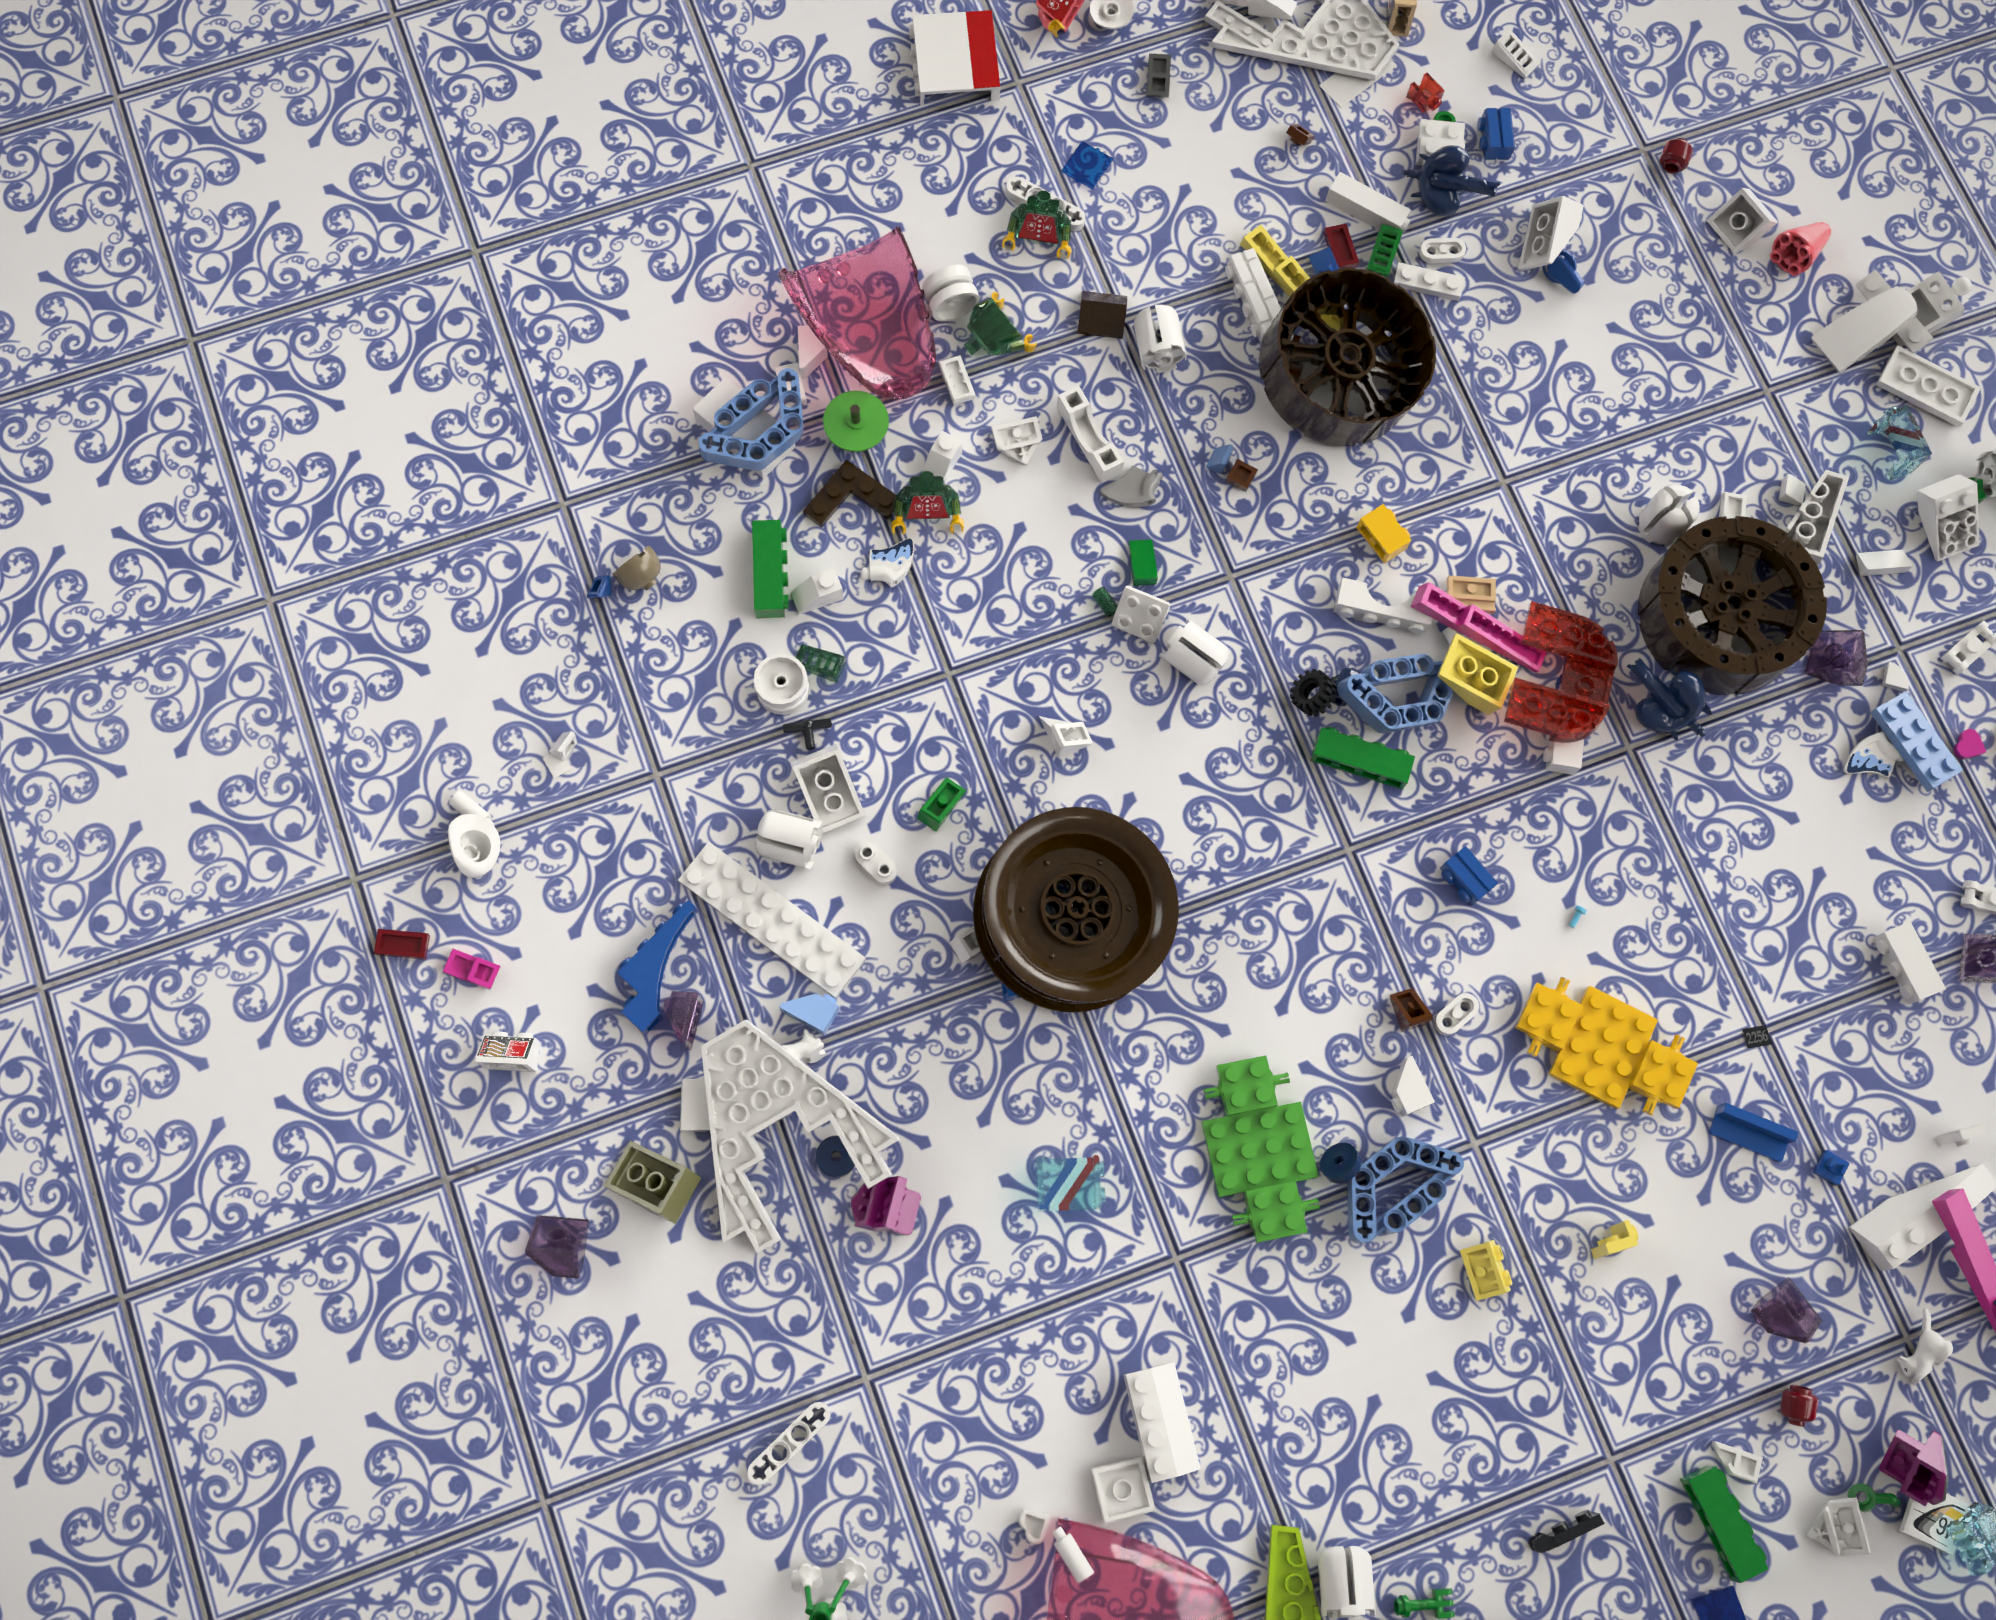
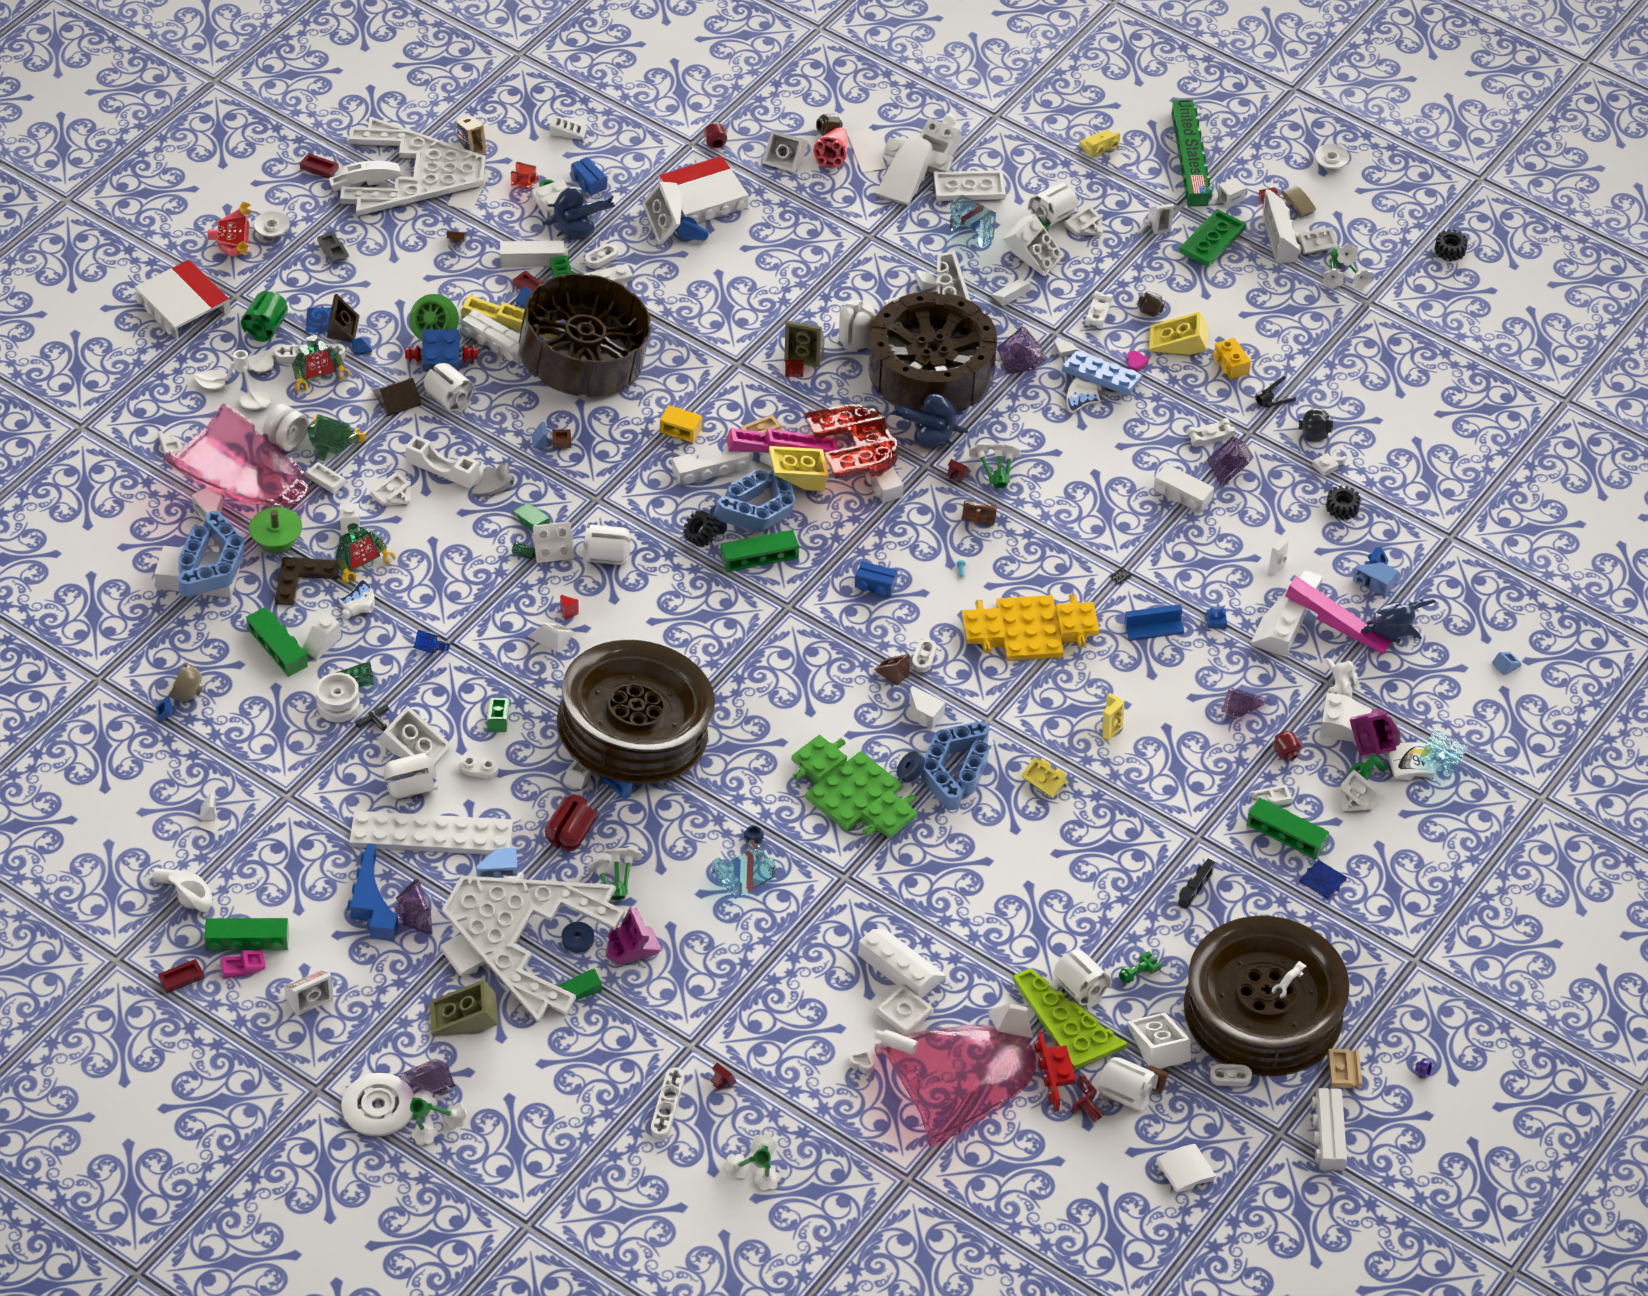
camera: 30 degrees left, 25 degrees down
none -> white tile [157,431,184,460]
none -> white plant [193,349,274,410]
none -> green brick [204,918,289,951]
none -> green cylinder [240,290,288,342]
none -> dark brown slope [327,294,360,342]
none -> white piece [341,1073,414,1136]
none -> blue slope [351,338,372,355]
none -> blue brick [405,330,478,371]
none -> bright green piece [409,294,459,341]
none -> white plant [410,1091,467,1146]
none -> clear blue plate [413,629,451,653]
none -> dark red cylinder [544,794,599,852]
none -> green slope [558,968,602,1000]
none -> red slope [560,595,579,620]
none -> plant [587,847,642,900]
none -> white panel [659,156,748,224]
none -> dark red tile [711,1062,737,1090]
none -> dark blue plate [744,825,764,844]
none -> olive slope [784,321,825,367]
none -> clear red tile [785,359,803,377]
none -> dark brown head [816,113,843,136]
none -> white sticker [847,128,887,172]
none -> dark red tile [947,459,971,483]
none -> reddish brown hips [961,500,997,526]
none -> plant [969,443,1021,488]
none -> white slope [988,1004,1033,1038]
none -> white slope [1320,693,1372,742]

